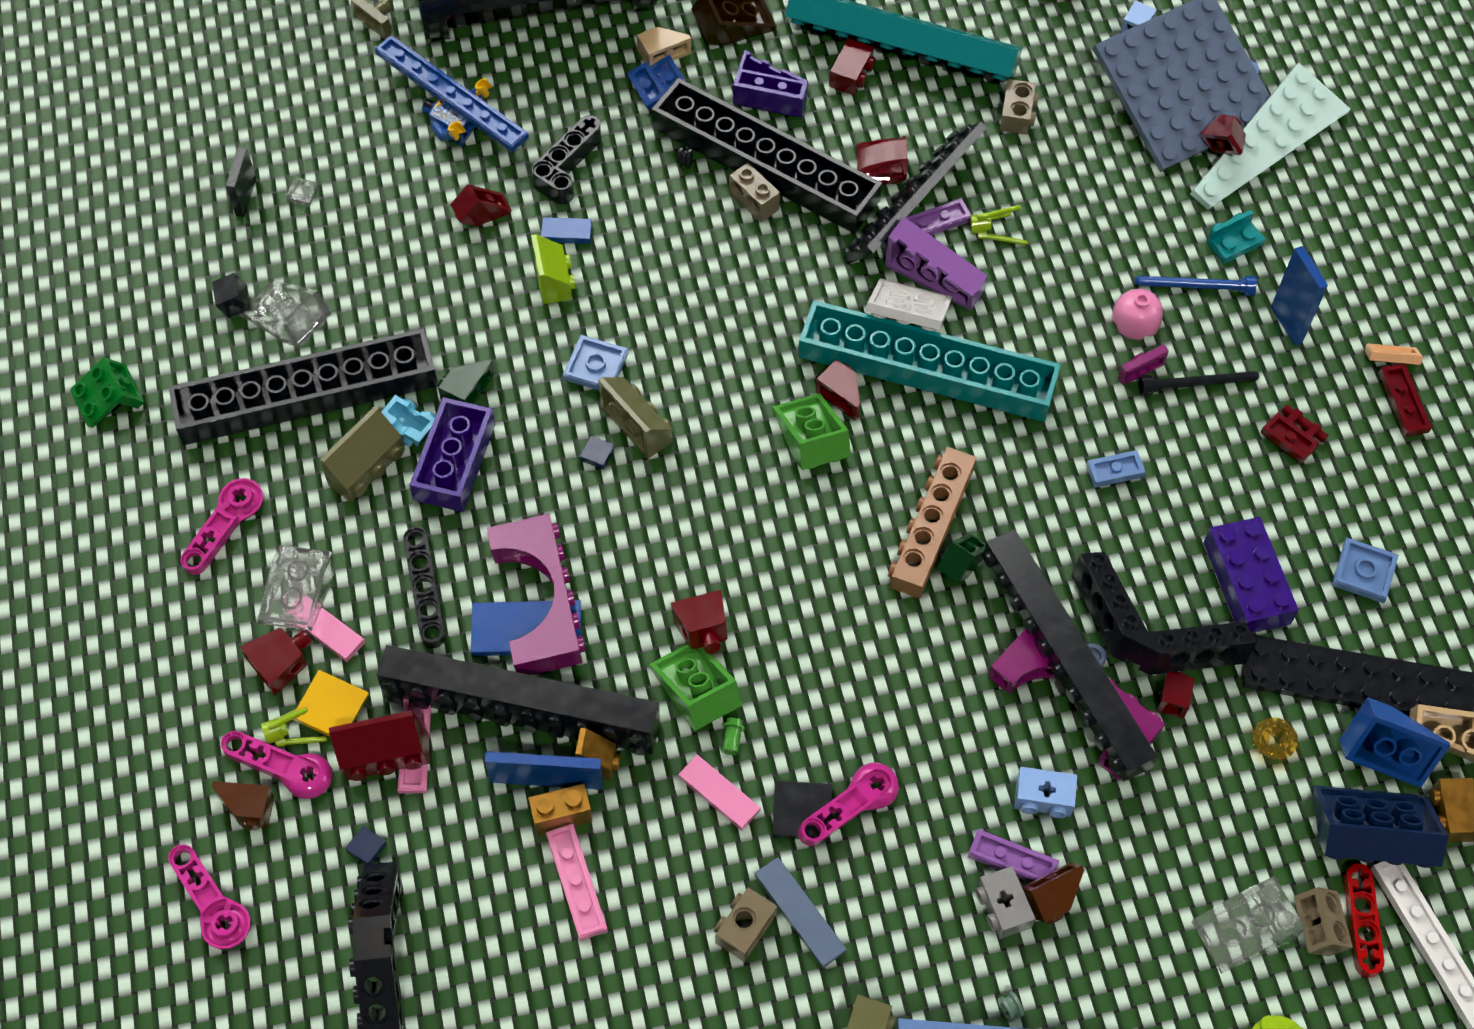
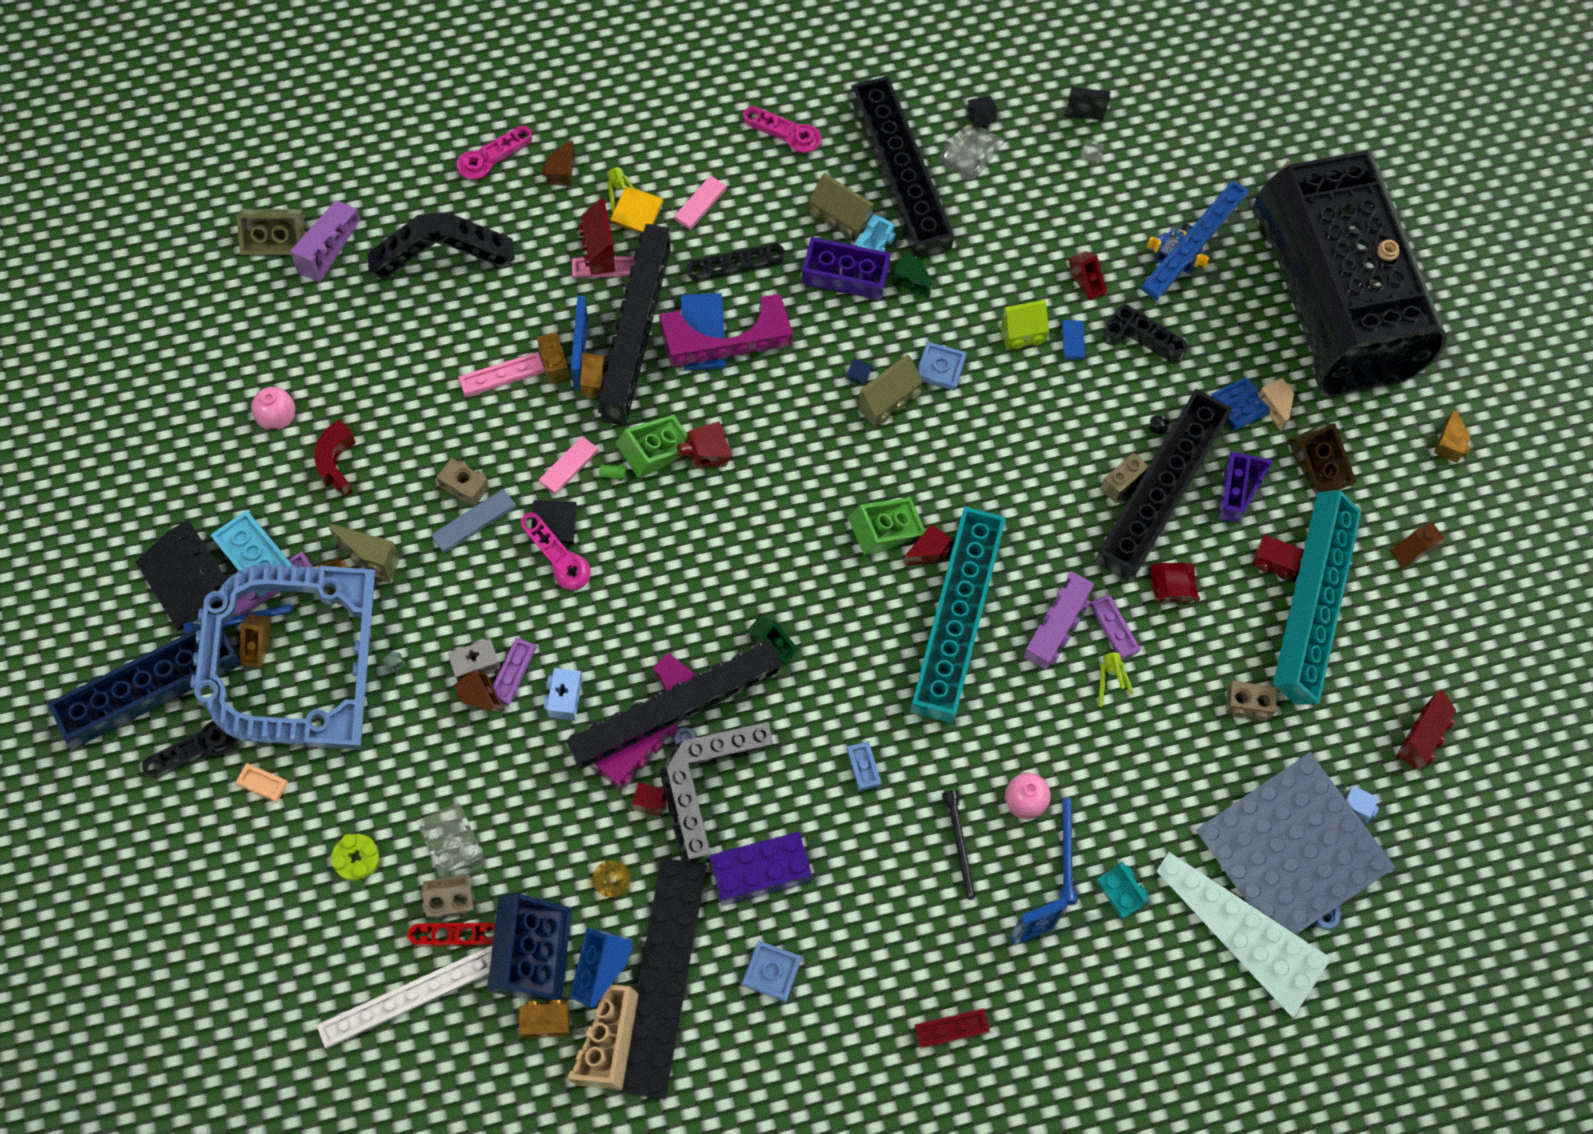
camera: 85 degrees right, 5 degrees up
green bracket [70,357,144,428] -> none
dark pink beam [221,731,333,799] -> none
dark red torso [240,628,313,696] -> none
clear slope [258,545,335,631] -> none
dark blue tile [345,826,387,864] -> none
black plate [843,121,987,264] -> none
white plate [866,278,952,331] -> none
medium nougat brick [888,447,977,599] -> none
magenta plate [1118,344,1169,385] -> none
dark red slope [1200,114,1246,155] -> none
dark red plate [1260,404,1329,464] -> none
light nougat tile [1365,343,1423,365] -> none

